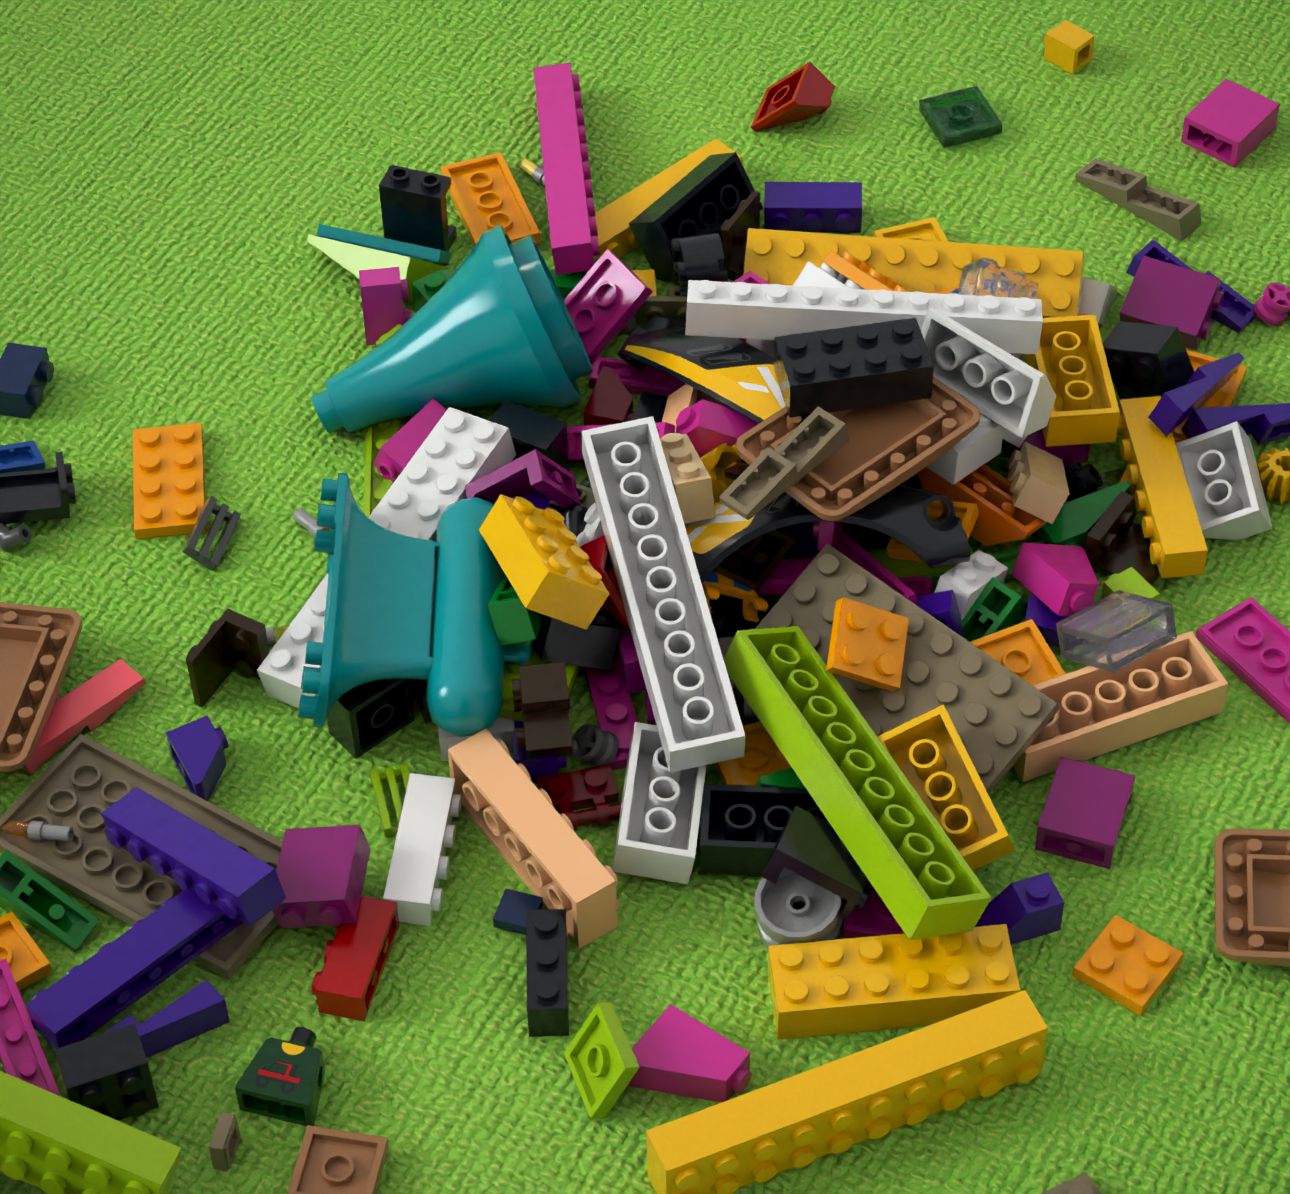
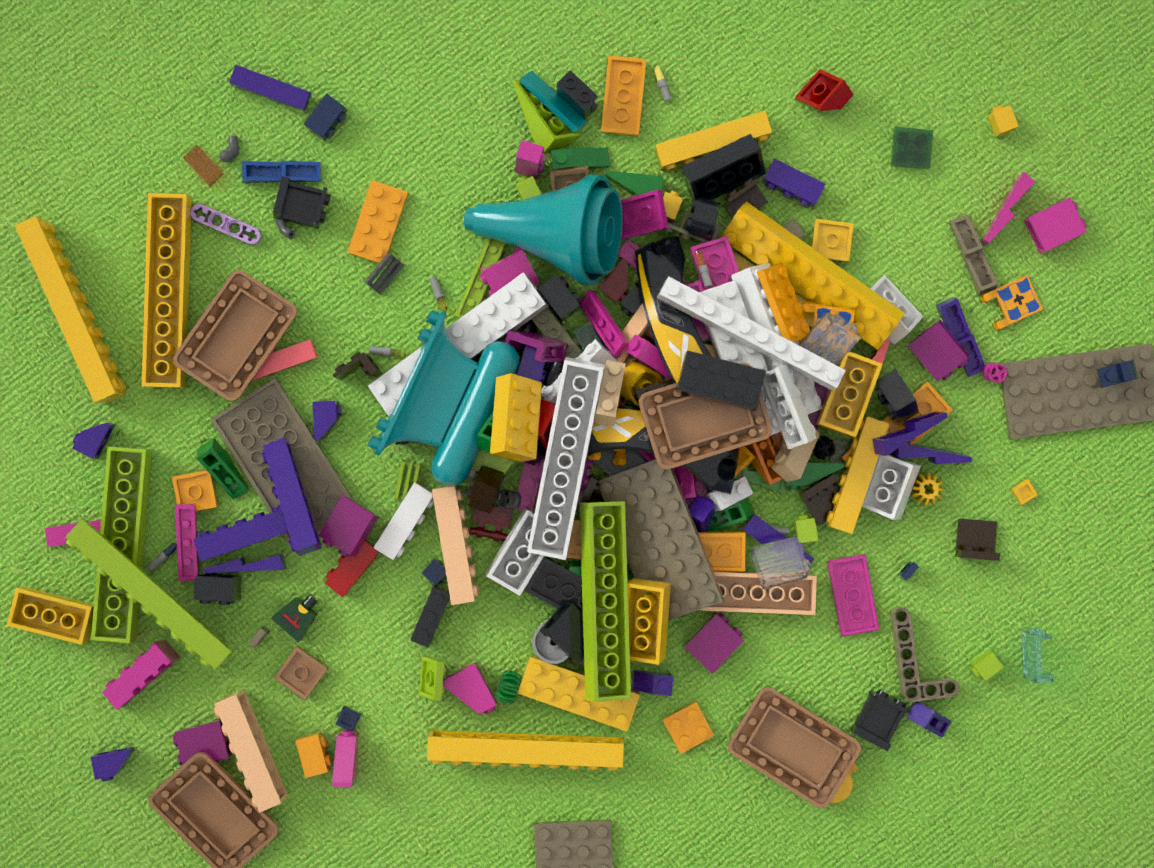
camera: 20 degrees right, 40 degrees up
light grey piece [1,820,74,842] -> none
dark pink brick [534,63,600,275] -> none
dark tan slope [719,407,849,520] -> none
light orange plate [826,597,909,692] -> none
dark pink slope [1012,542,1099,617] -> none
none -> green gear [496,670,521,704]
none -> light orange flag [980,275,1043,330]
none -> dark pink slope [981,172,1035,246]

